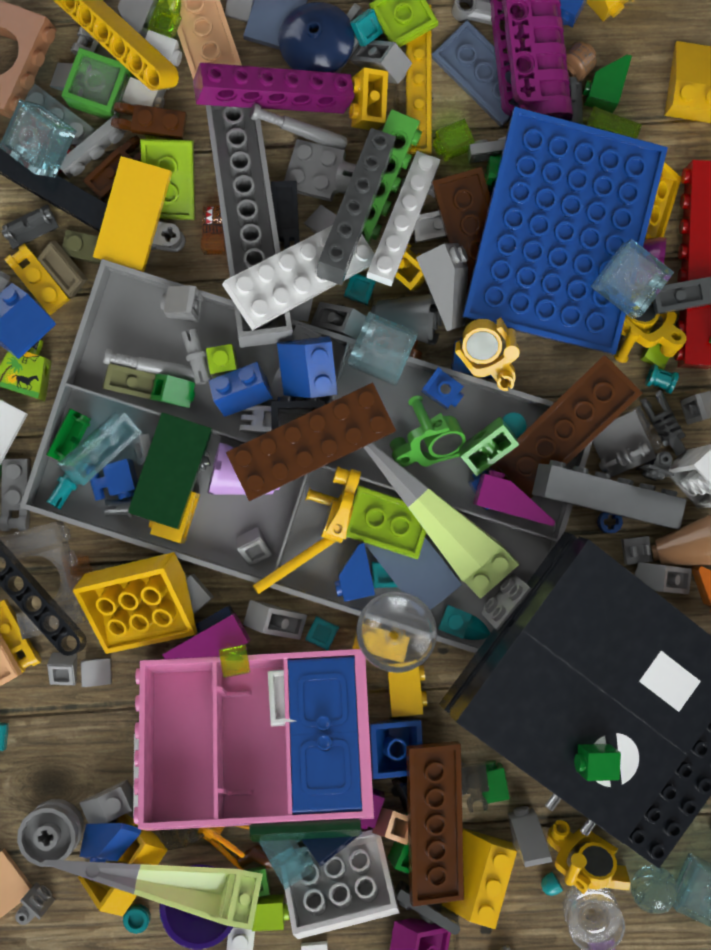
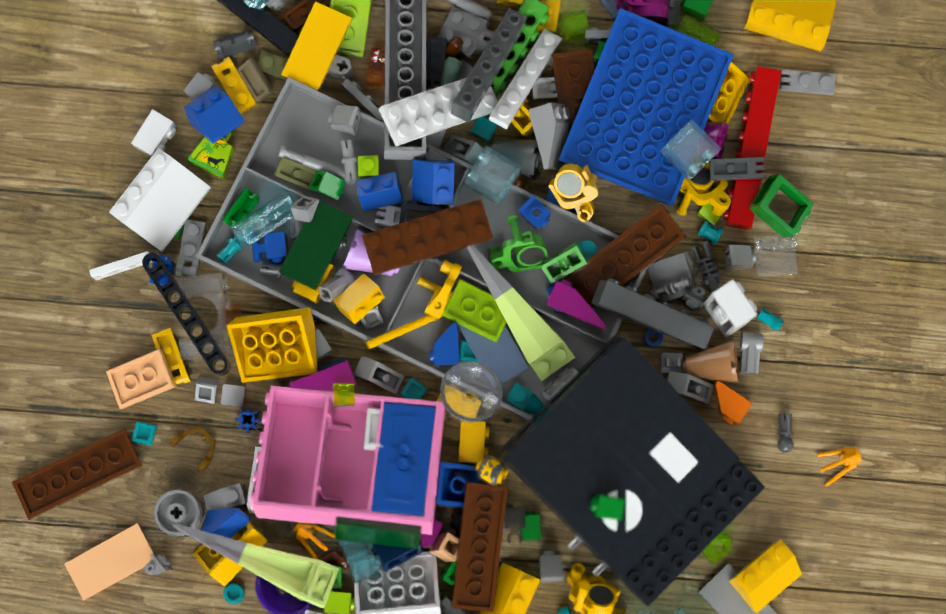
camera: 15 degrees right, 5 degrees down
none -> pearl gold piece [169,427,215,473]
none -> blue gear [235,407,262,433]
none -> light grey slope [291,196,319,222]
none -> light grey piece [319,268,357,302]
none -> yellow brick [333,273,385,324]
none -> light grey plate [342,79,384,123]
none -> sand green cone [440,56,463,85]
none -> reddish brown arm [446,37,463,61]
none -> head [476,456,508,485]

